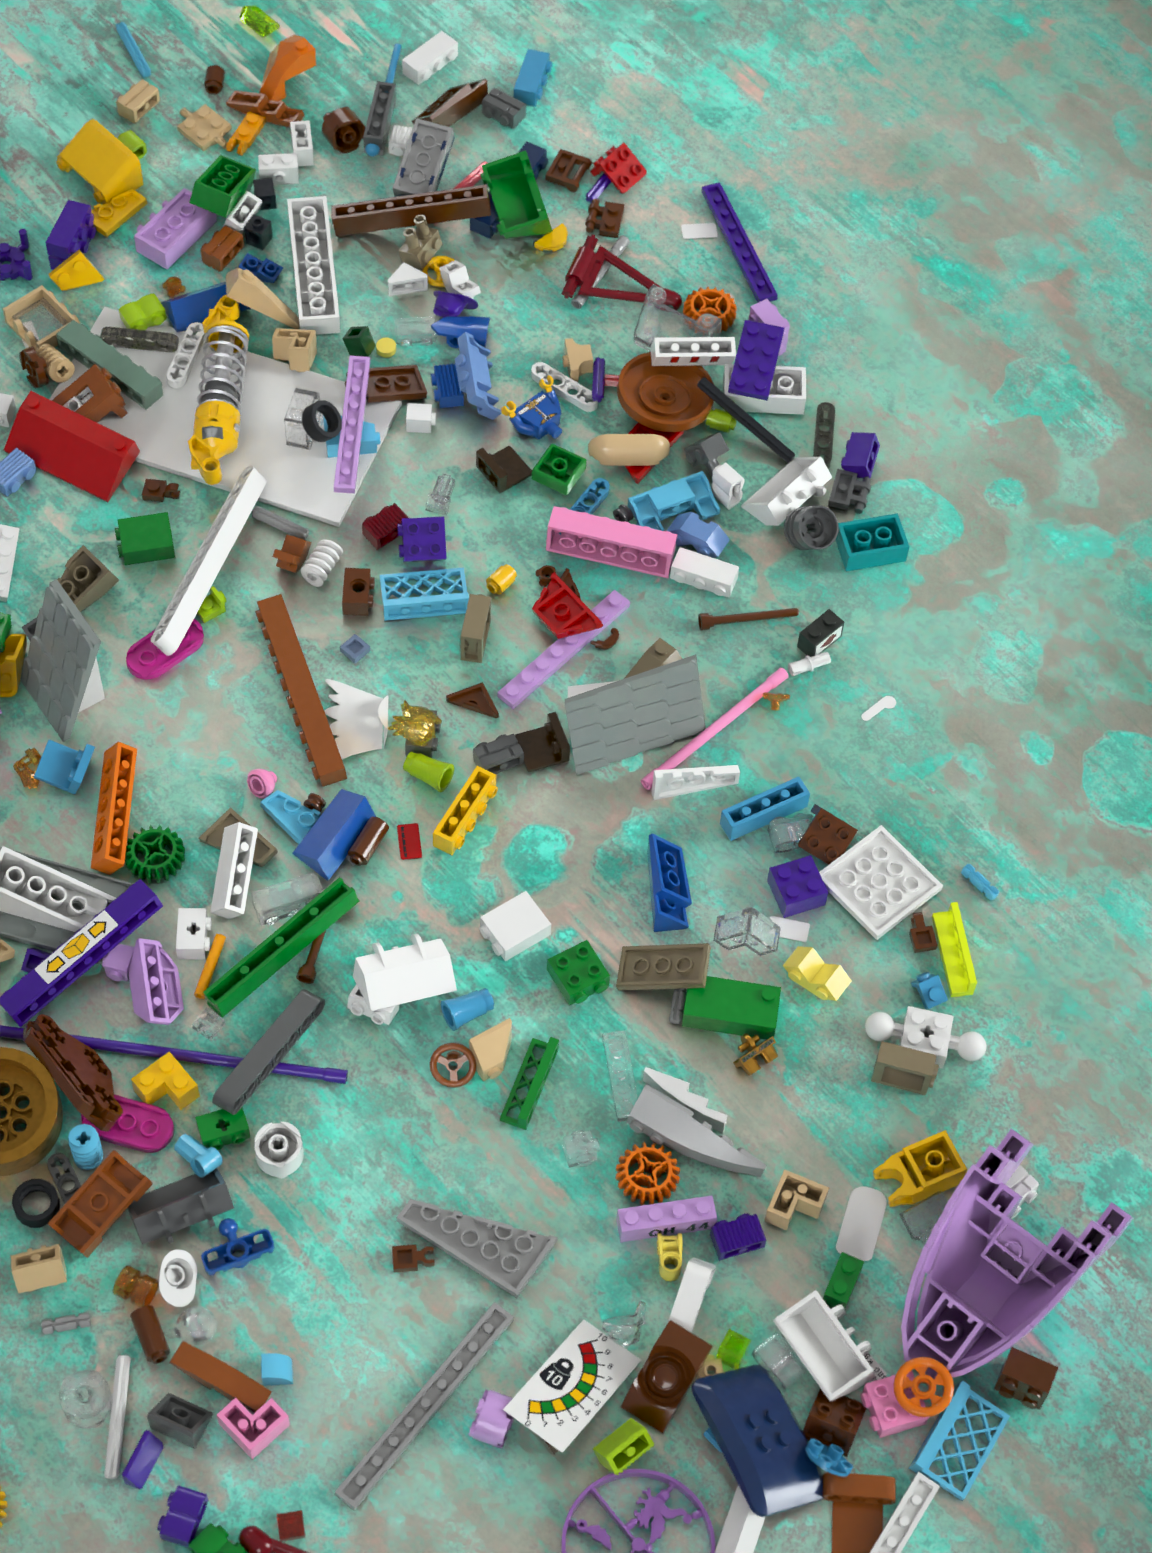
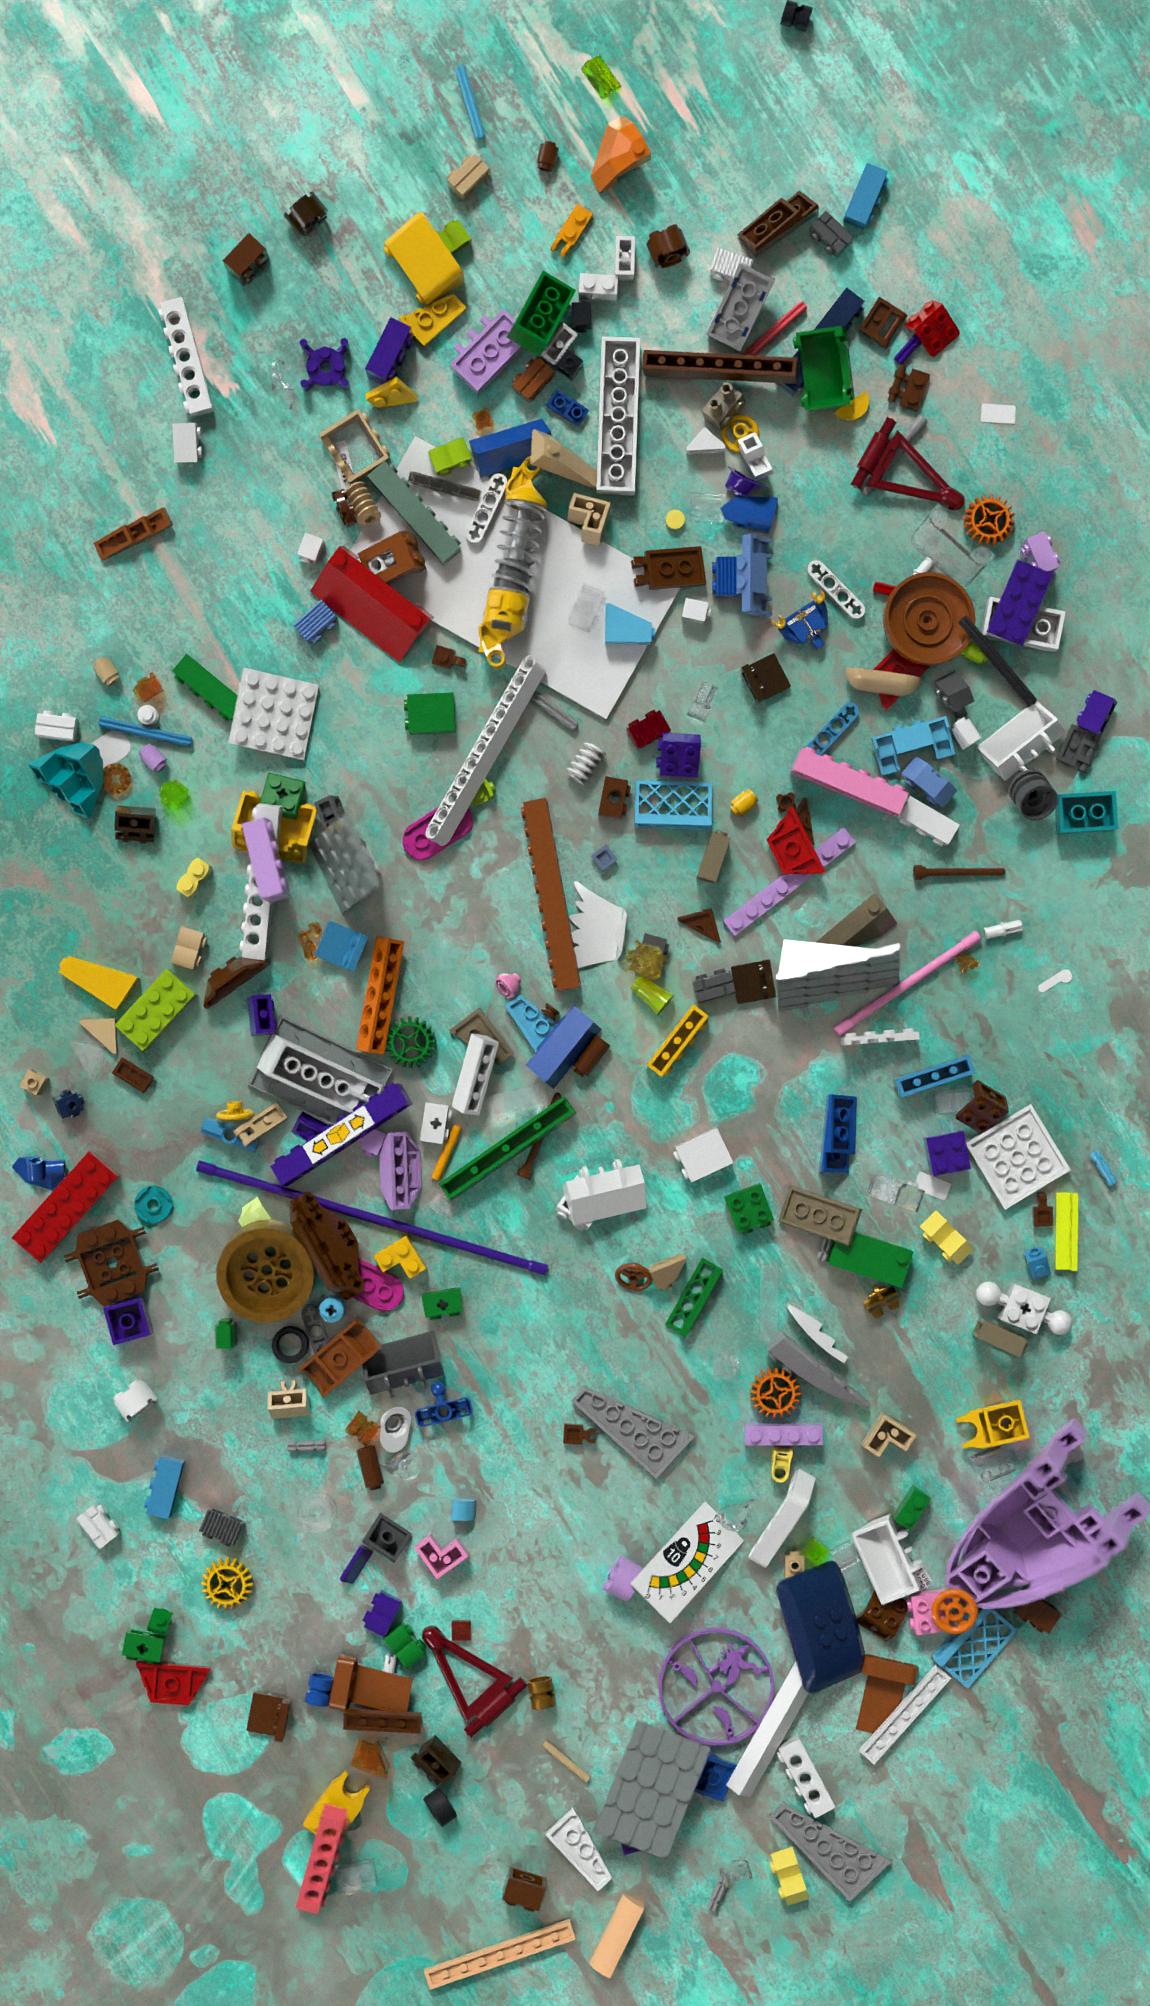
camera: 10 degrees right, 30 degrees up
dark tan wedge [37,545,119,617] -> none
white axle [104,1355,131,1479] -> none
dark orange slope [169,1341,272,1413] -> none
medium azure piece [174,1133,223,1177] -> none
tan plate [177,104,232,151] -> none
dark grey beam [212,989,325,1115] -> none
dark orange slope [226,90,305,127] -> none
white brick [254,1121,304,1179] -> none
dark orange brick [273,534,312,573] -> none
black tyre [302,400,342,442] -> none
lavender plate [334,356,370,494] -> none
light grey plate [335,1302,514,1511] -> none
dark green brick [342,326,376,357] -> none
dark grey piece [363,43,402,157] -> none
red sticker [397,823,422,860] -> none
white brick [402,31,458,85] -> none
dark azure plant [441,988,494,1031] -> none
green brick [532,444,587,495] -> none
tan brick [563,338,593,382] -> none
reddish brown piece [590,628,619,650] -> none
dark purple axle [592,357,605,402] -> none
lime brick [593,1418,654,1475] -> none
dark grey bush [613,504,633,522] -> none
reddish brown slope [621,1320,713,1434] -> none
white brick [651,337,736,366] -> none
dark purple plate [701,182,778,303] -> none
dark purple brick [710,1213,767,1261] -> none
pearl dark grey brick [797,609,844,657] -> none
dark azure dish [806,1439,853,1476] -> none
clear smoke beam [813,402,835,469] -> none
white sticker [836,1186,887,1261] -> none

